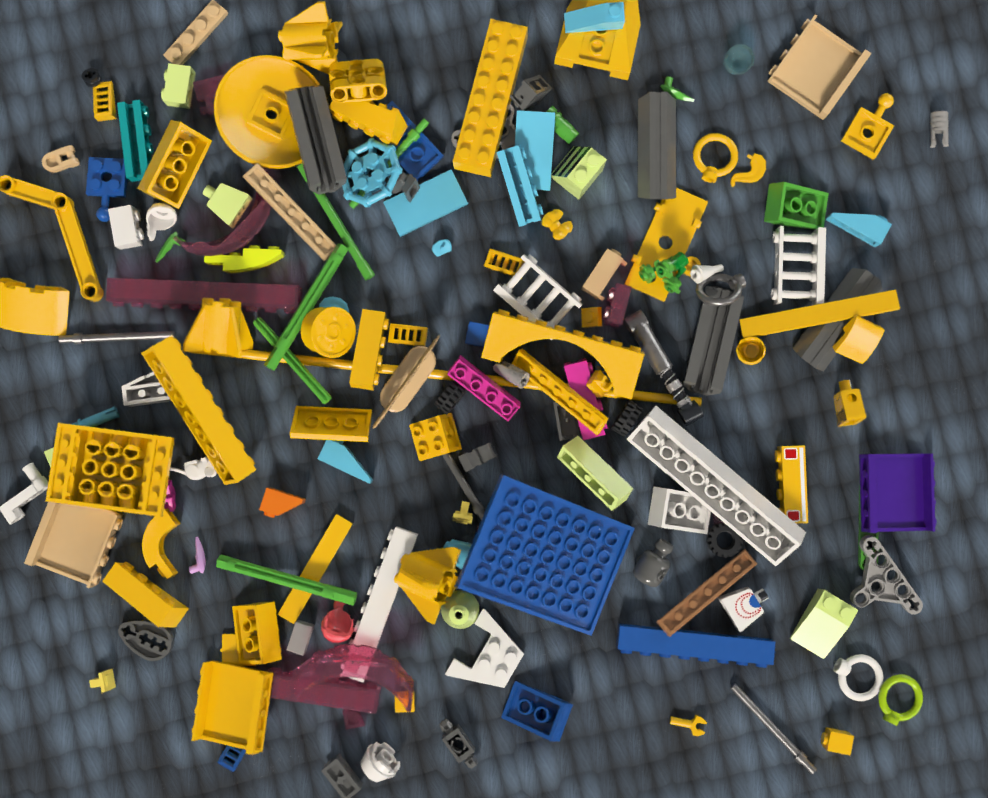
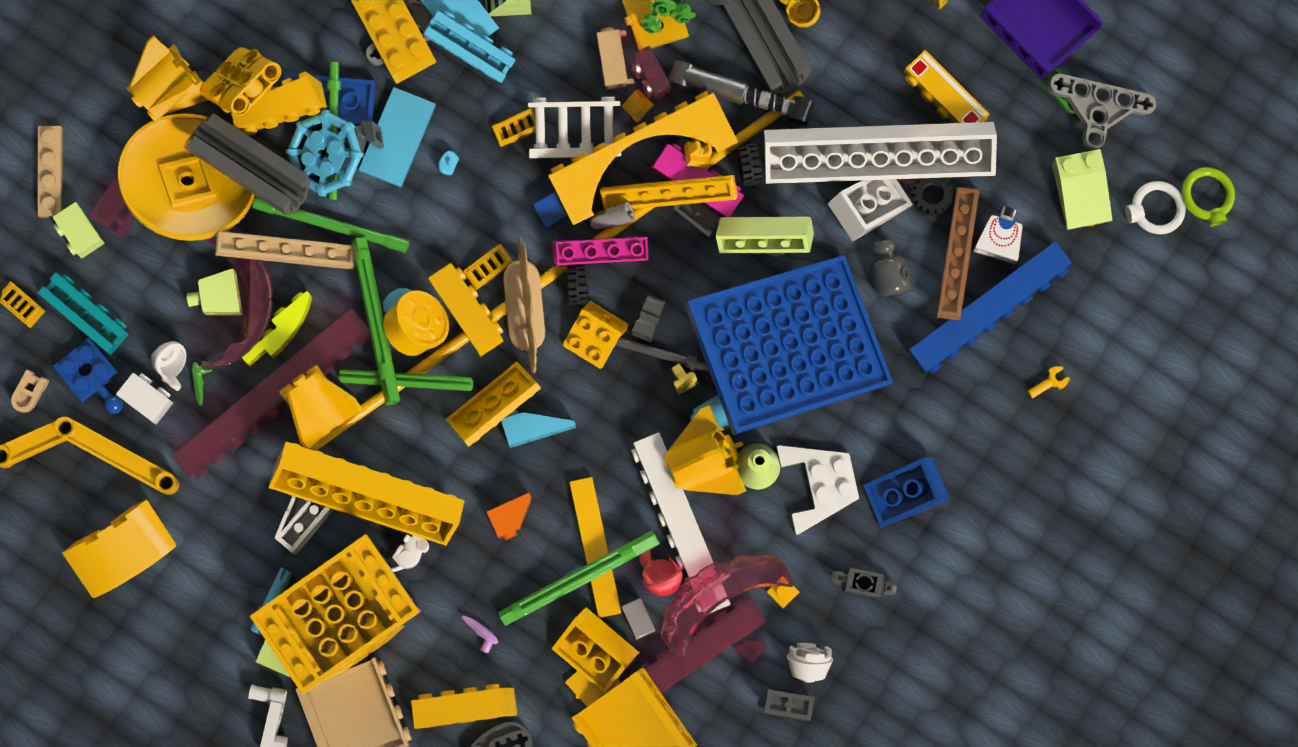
camera: 50 degrees left, 5 degrees down
flat silver bar [58,331,175,344] -> none
yellow brick [137,120,212,209] -> none
yellow arch [142,509,181,579] -> none
yellow piece [541,209,573,240] -> none
flat silver bar [730,683,817,774] -> none
yellow brick [821,727,854,755] -> none

